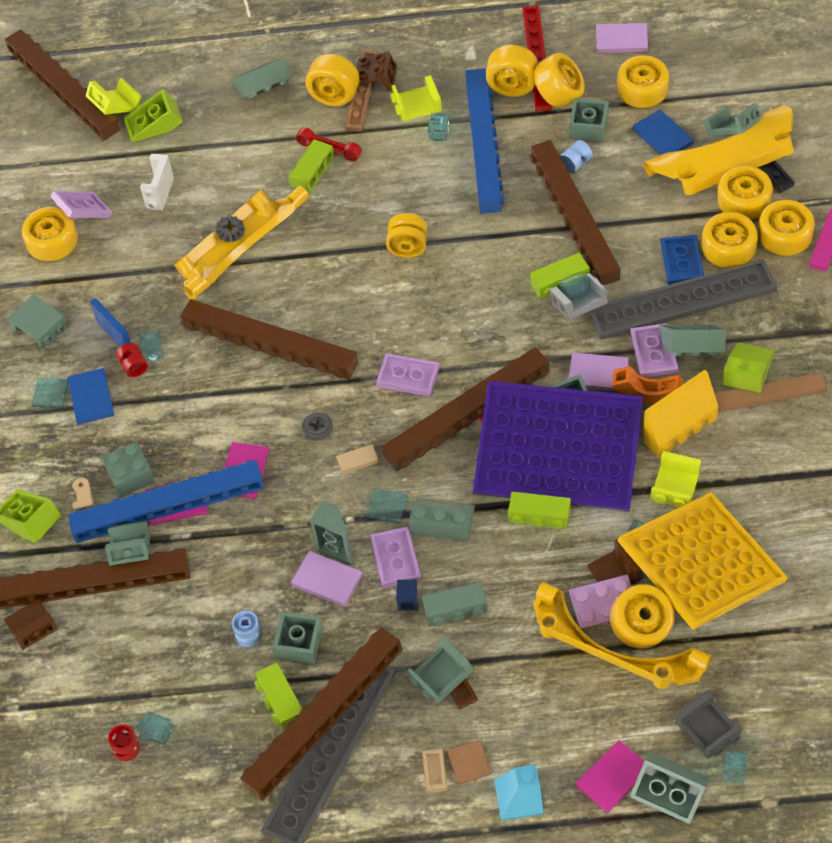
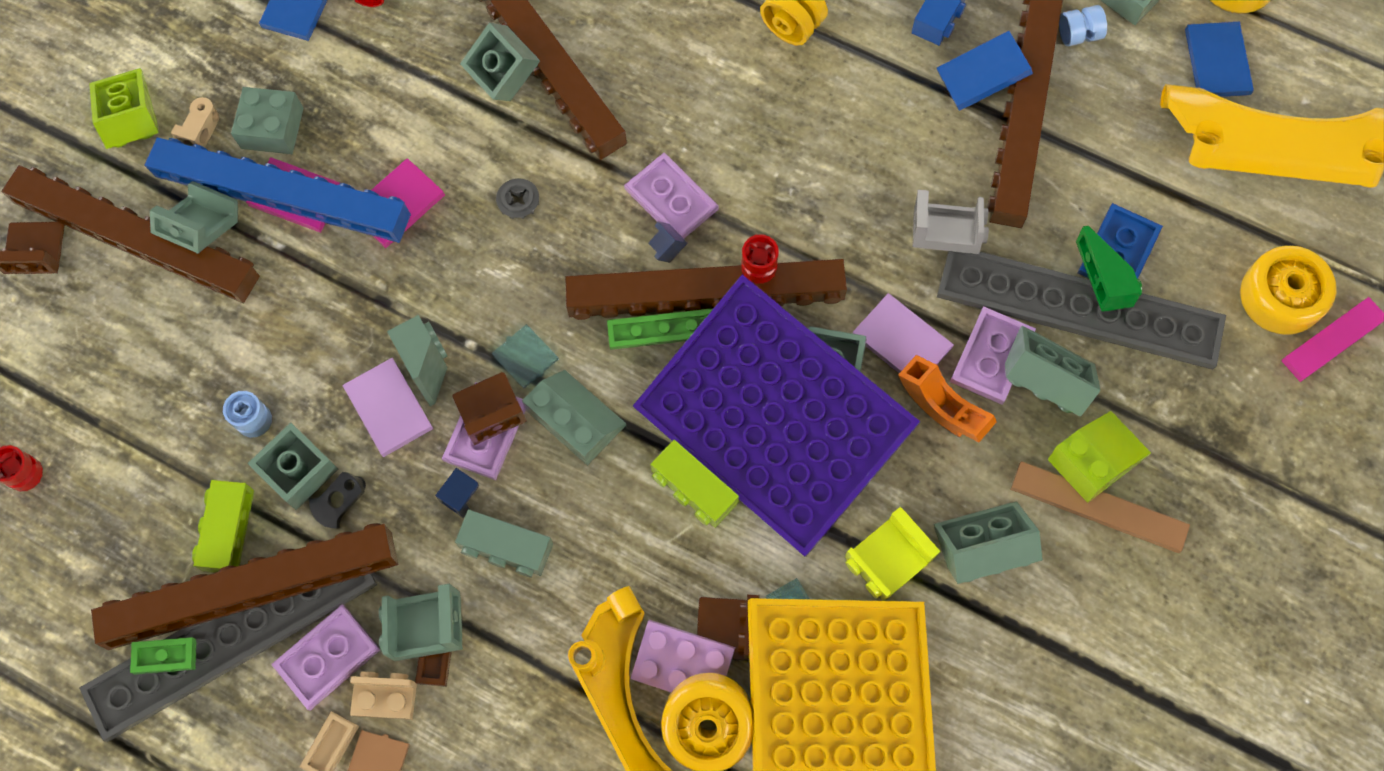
camera: 30 degrees right, 15 degrees up
clear light blue brick [138,711,174,745] -> none
tan tile [336,444,379,475] -> none
lime brick [530,252,590,299] -> none
clear light blue brick [559,273,590,300] -> none
yellow slope [643,370,718,458] -> none
yellow wheel [701,212,758,269] -> none
sand green panel [703,103,761,137] -> none
yellow wheel [717,166,773,221] -> none
black tile [758,161,795,194] -> none
none -> bright green plate [130,637,196,674]
none -> lavender tile [271,604,380,710]
none -> black piece [309,472,366,529]
none -> tan bracket [350,672,417,720]
none -> reddish brown bracket [452,372,527,445]
none -> sand green brick [460,22,540,101]
none -> bright green plate [607,308,714,350]
none -> dark blue panel [648,221,688,263]
none -> red wheel [741,234,779,284]
none -> sand green slope [934,501,1043,584]
none -> blue tile [937,31,1033,111]
none -> green slope [1076,226,1142,312]

